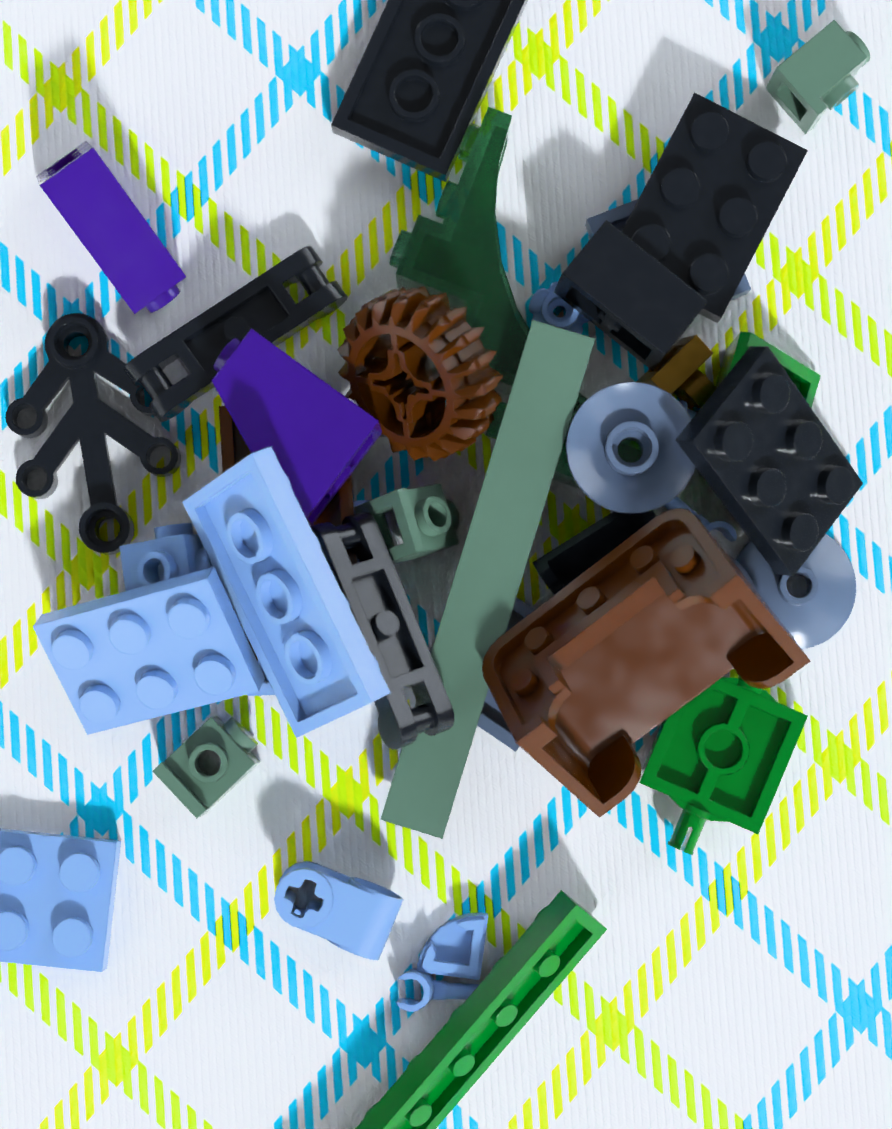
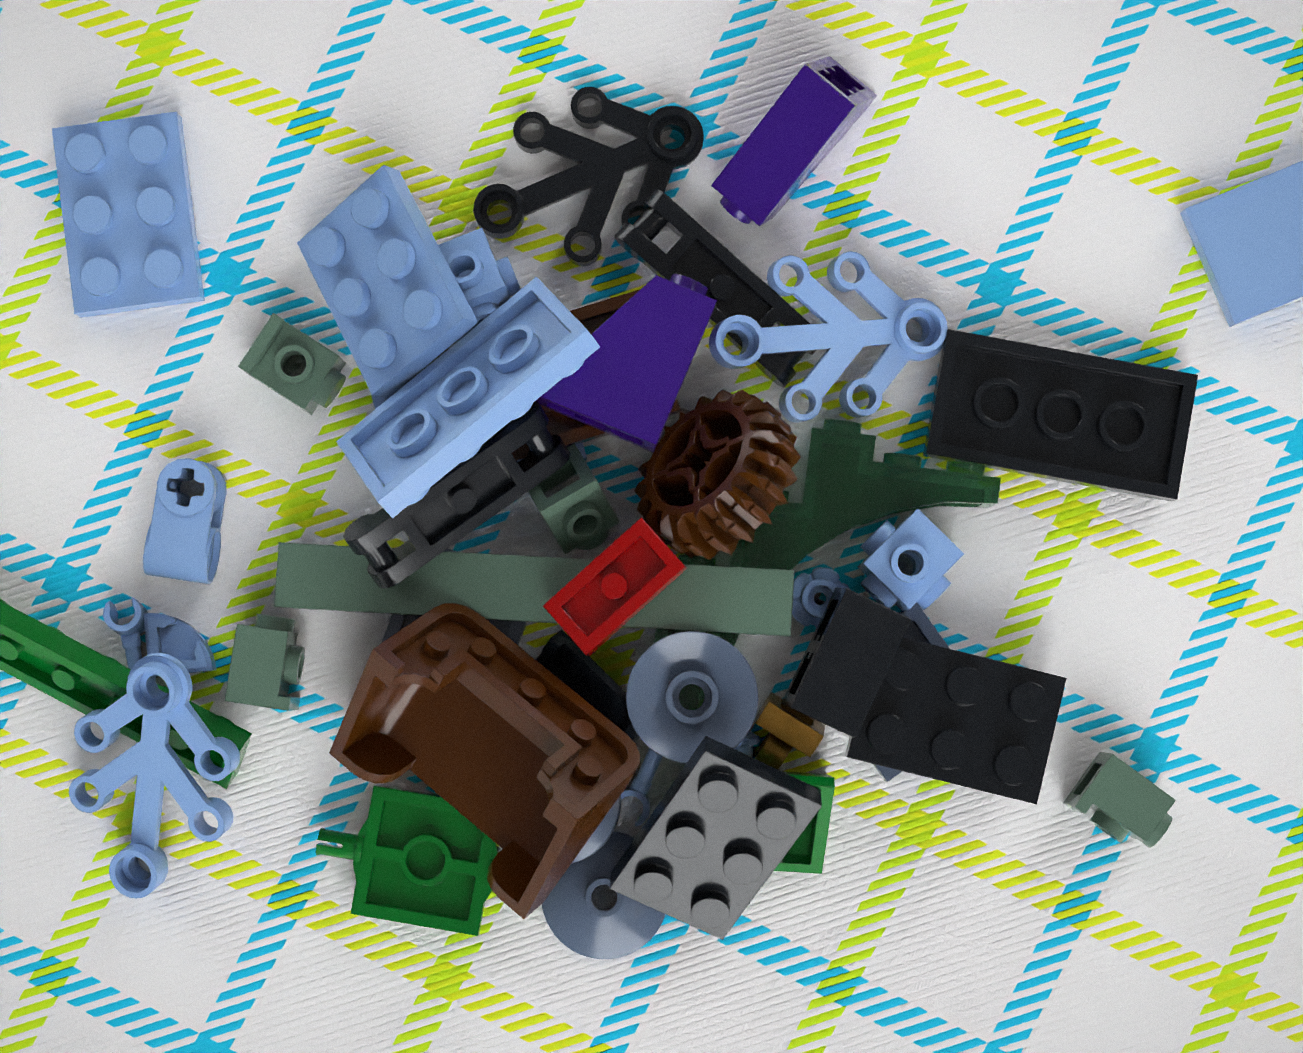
camera: 70 degrees right, 0 degrees up
none -> light blue plant [69,653,240,899]
none -> sand green brick [224,614,305,711]
none -> red plate [543,517,687,656]
none -> light blue plant [709,251,948,423]
none -> light blue brick [857,508,964,611]

